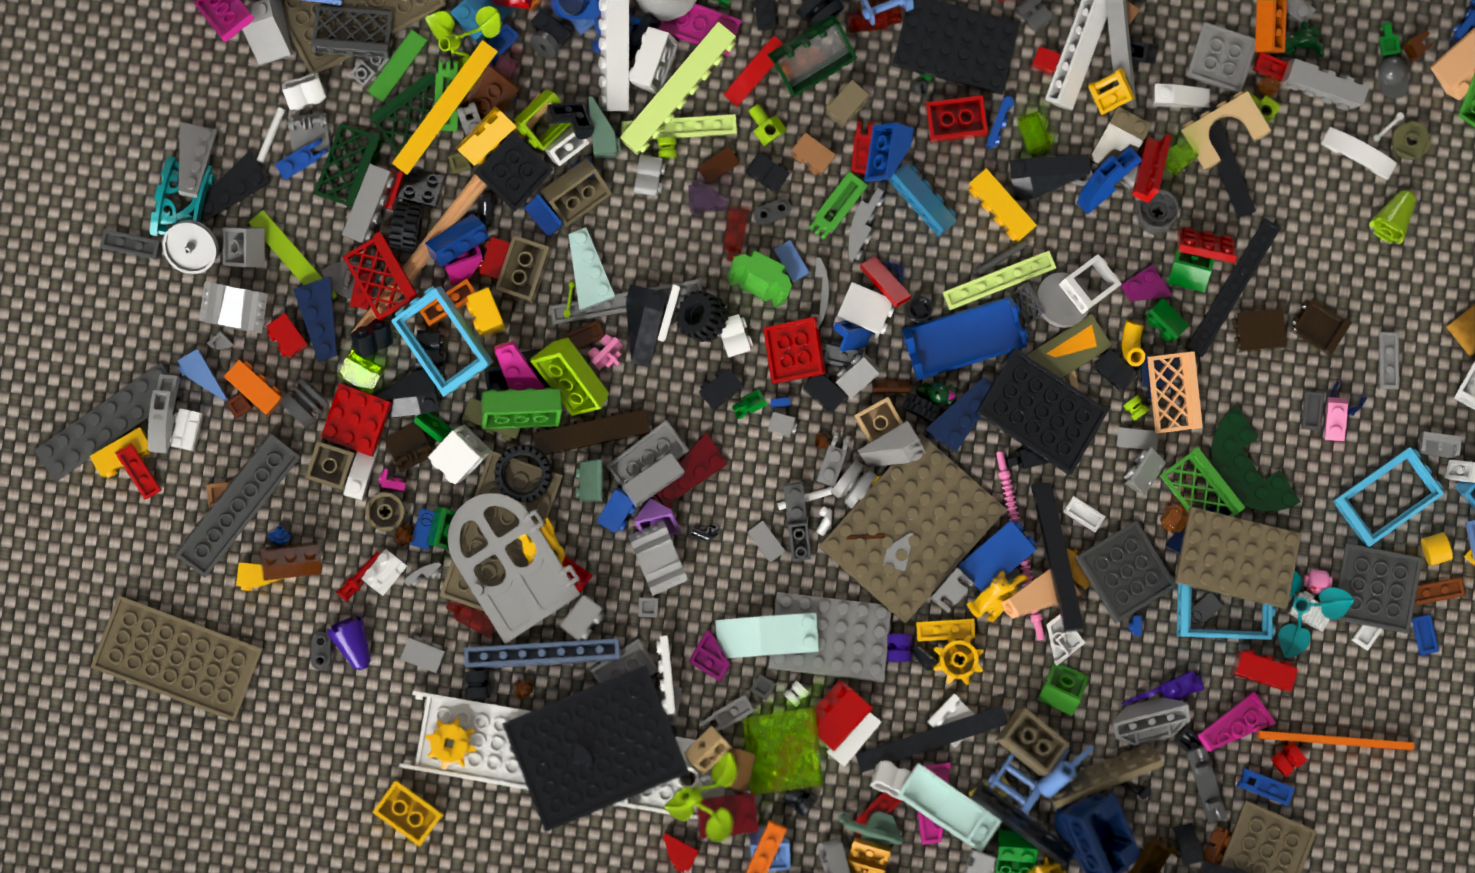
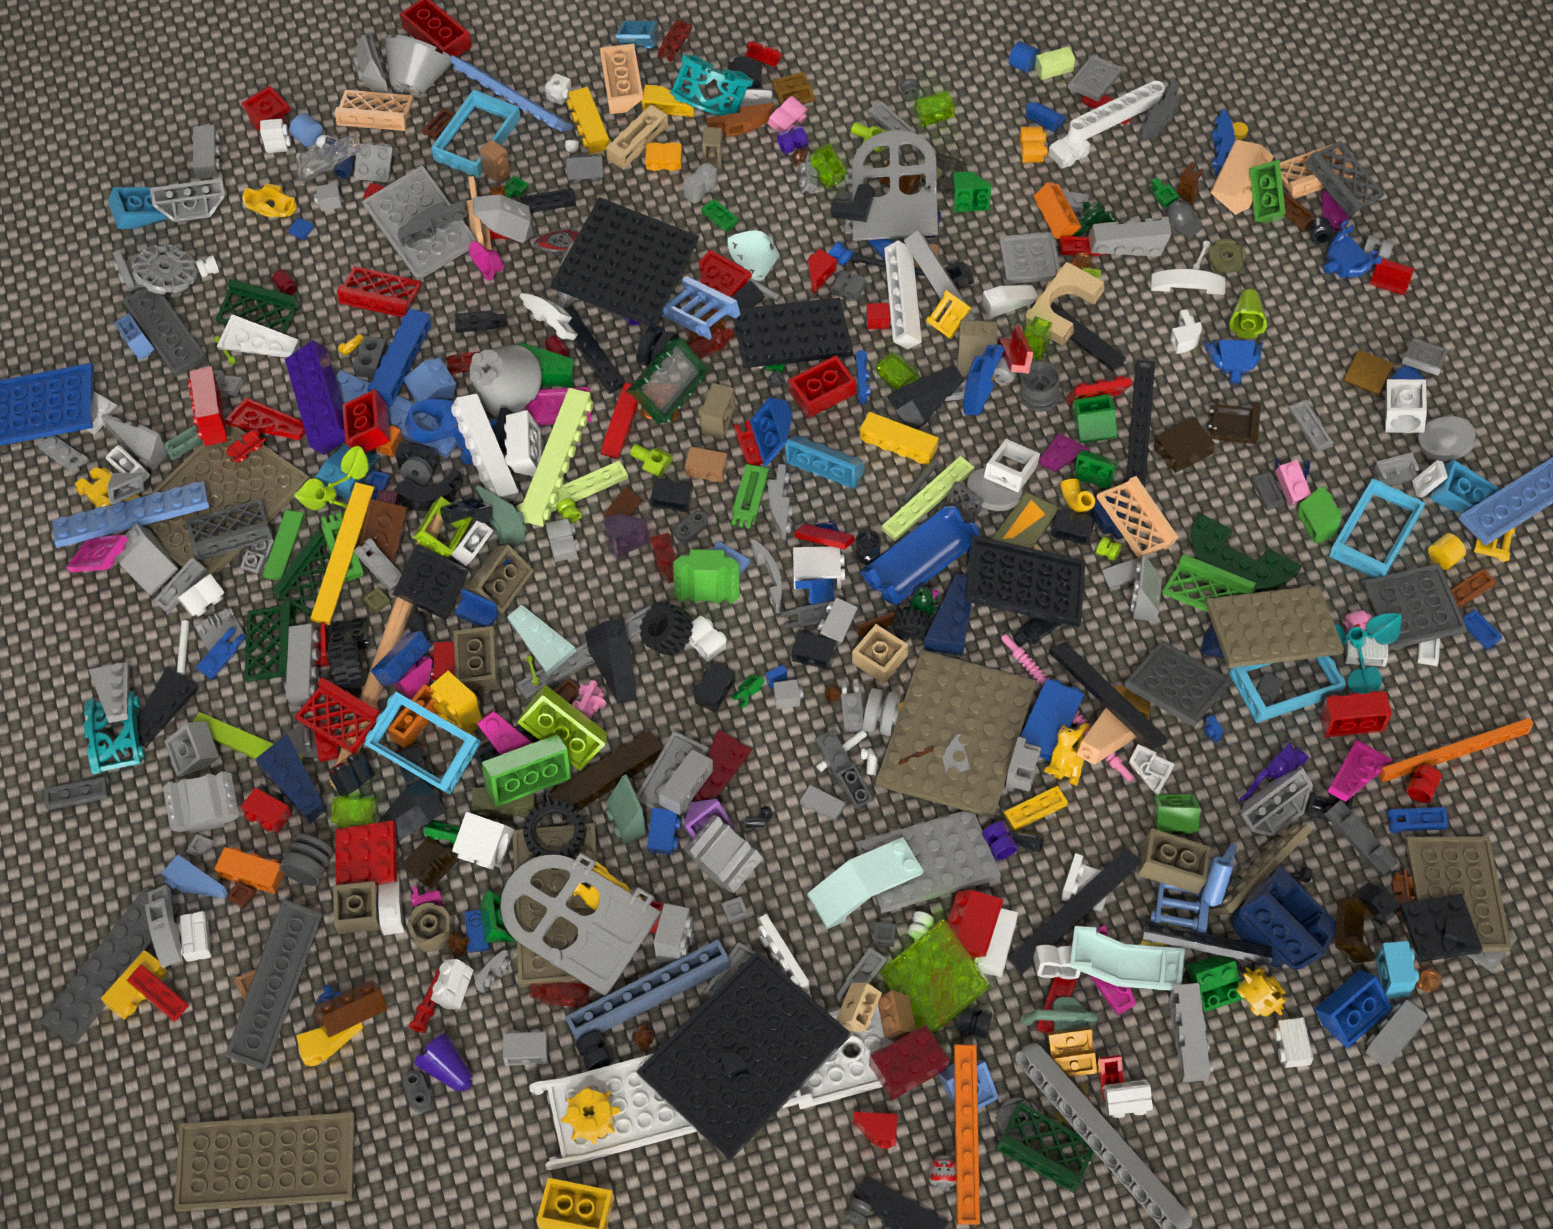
camera: 20 degrees left, 25 degrees down
piece [162,220,218,274] -> none
yellow wedge [456,107,517,166] -> none
white tile [657,283,680,342] -> none
lime plant [664,752,737,842] -> none
magenta wing [688,630,731,682] -> none
red plate [763,317,826,384] -> none
light grey slope [858,421,926,467] -> none
yellow brick [933,634,984,685] -> none
white tile [1063,496,1106,533] -> none
clear orange head [1160,505,1187,534] -> none
none -> light grey tile [153,557,207,614]
none -> black arch [394,468,463,511]
none -> white brick [1170,309,1202,354]
none -> blue torso [1205,339,1263,384]
none -> bright green slope [1297,486,1342,544]

